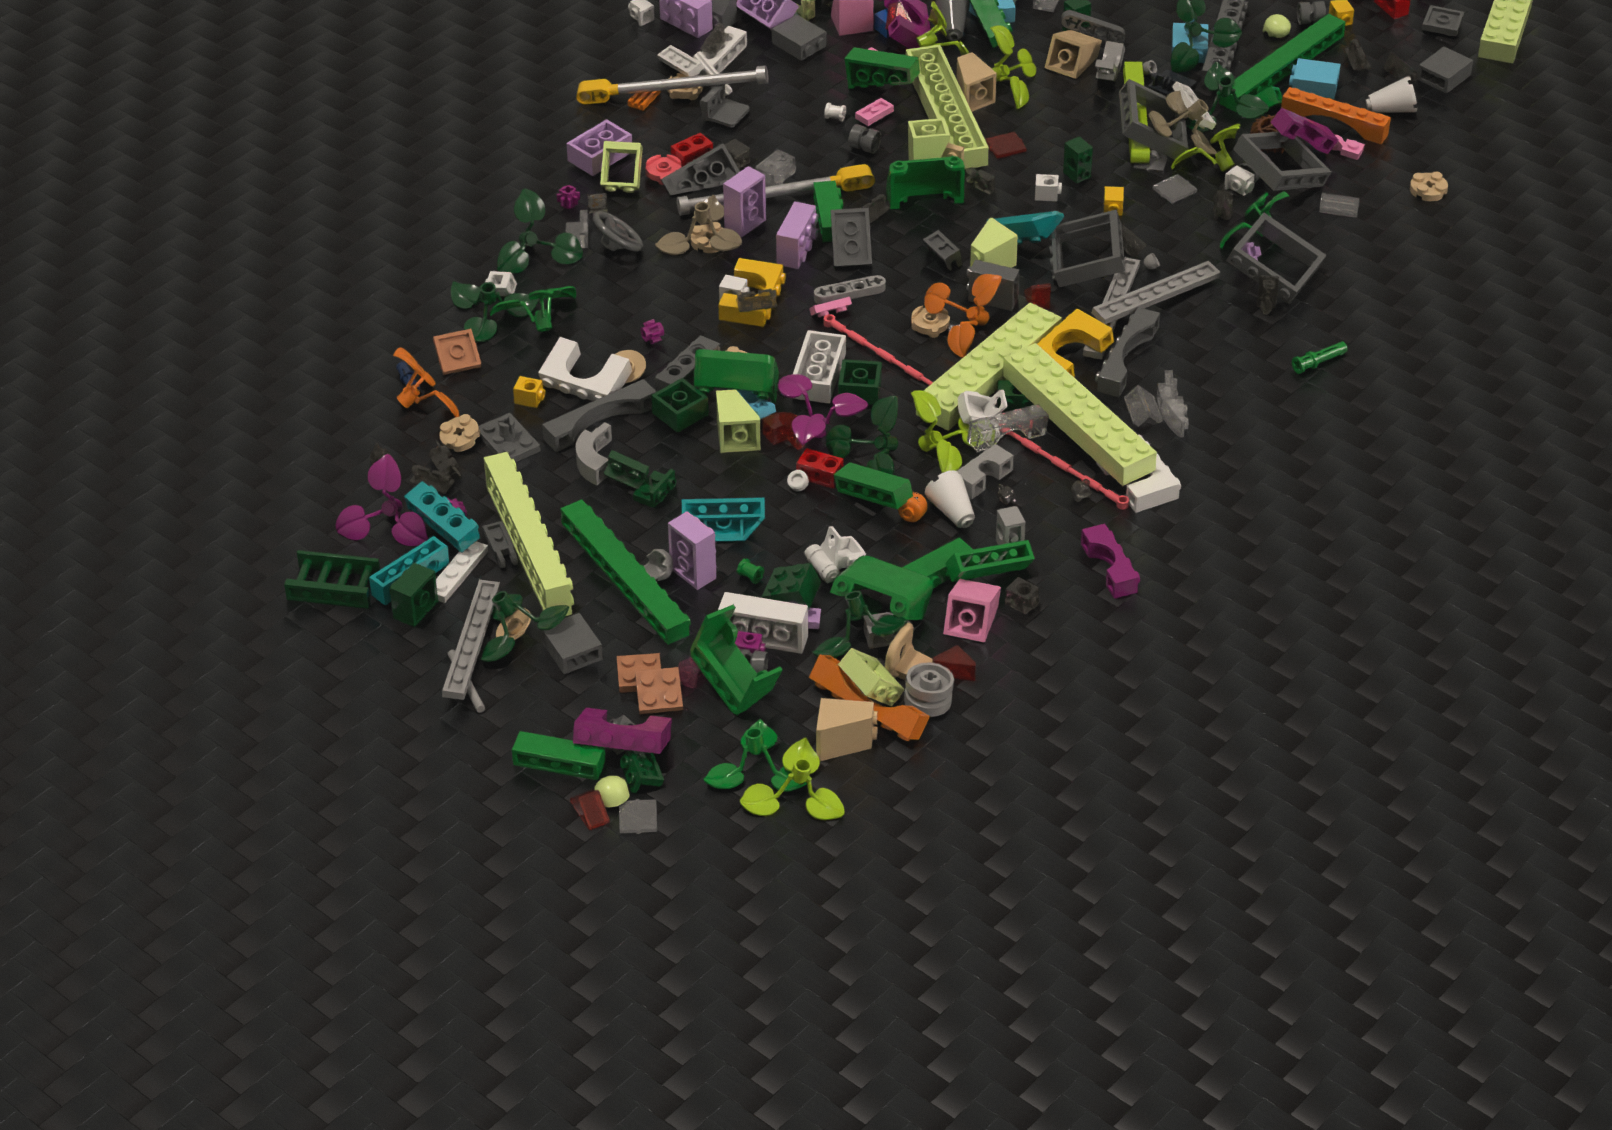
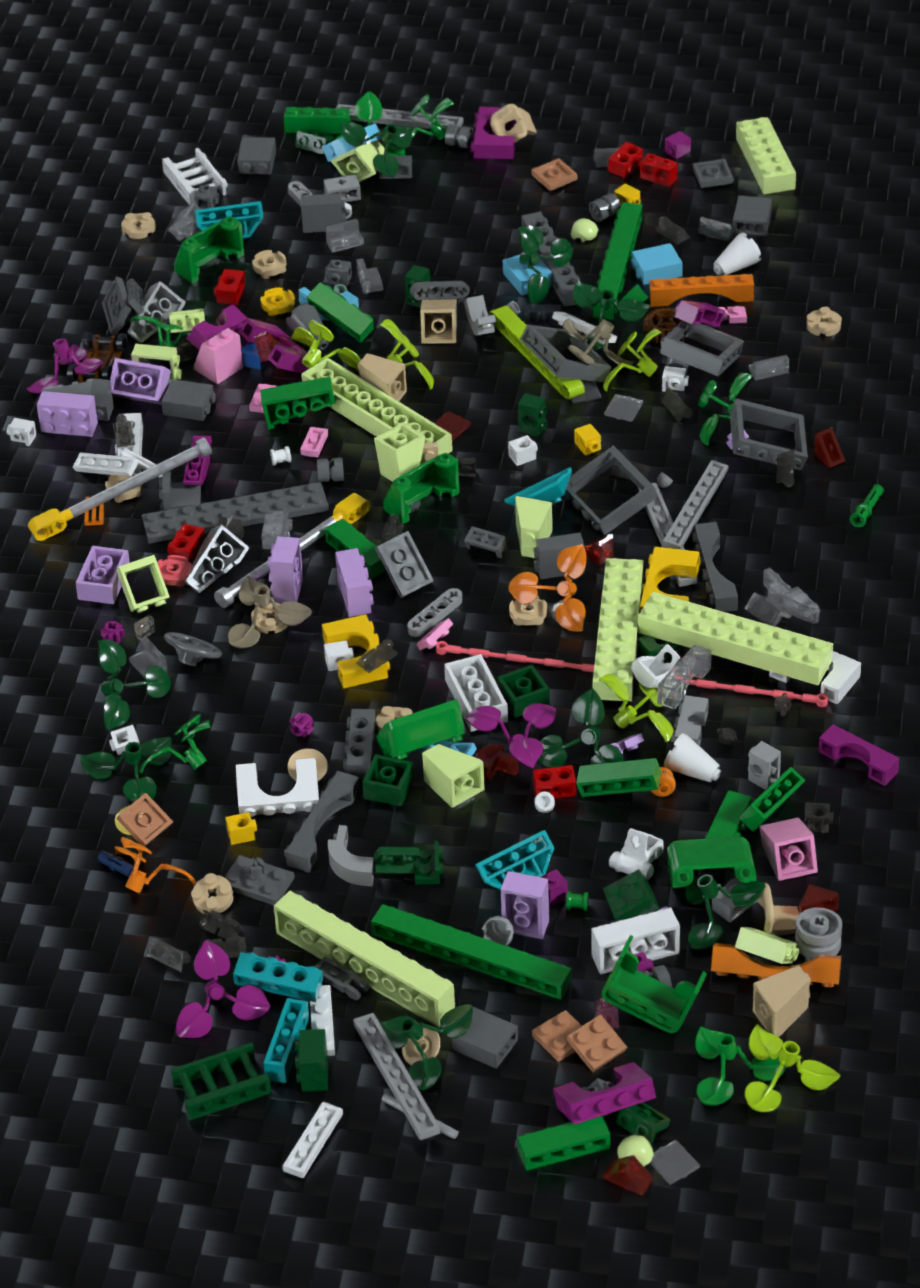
camera: 30 degrees left, 0 degrees up
none -> dark grey plate [142,482,329,544]
none -> magenta slope [183,436,212,485]
none -> white plate [283,1102,343,1178]
none -> magenta brick [541,869,568,907]
none -> lavender plate [609,734,644,753]
none -> clear red slope [814,427,845,468]

